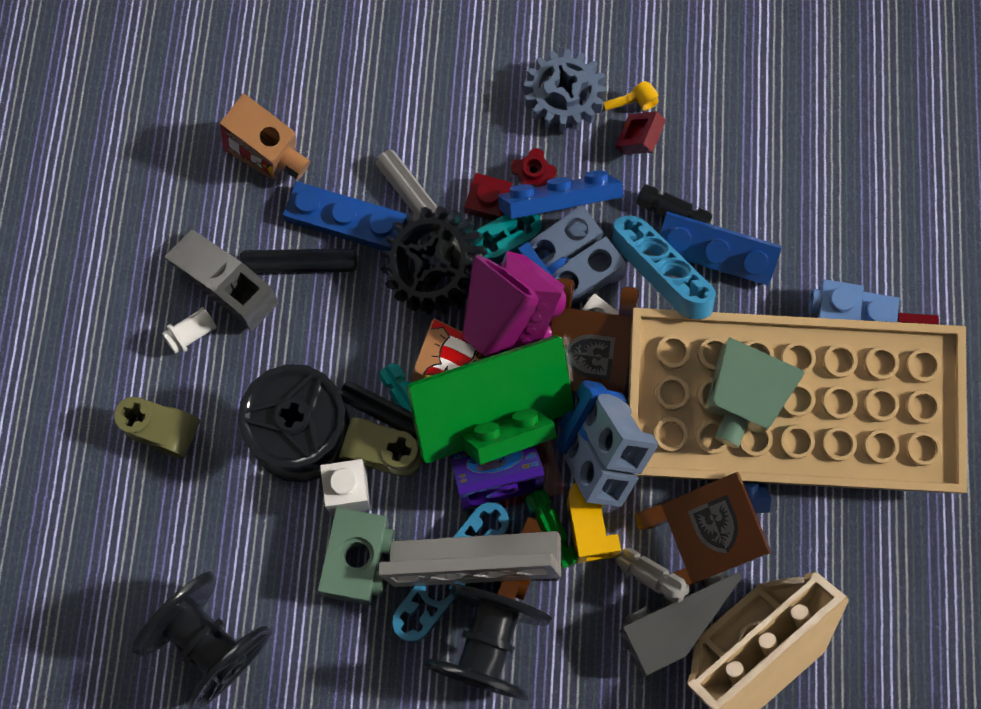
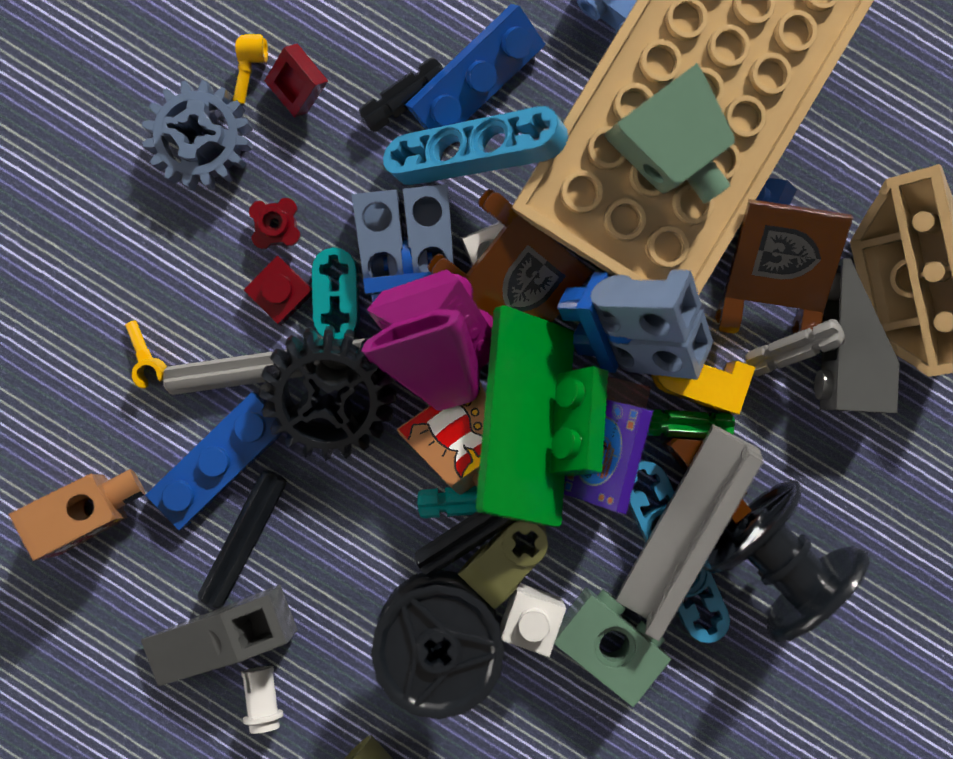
camera: 55 degrees left, 15 degrees up
blue plate [498,170,623,219] -> none
none -> yellow hand [125,321,167,388]

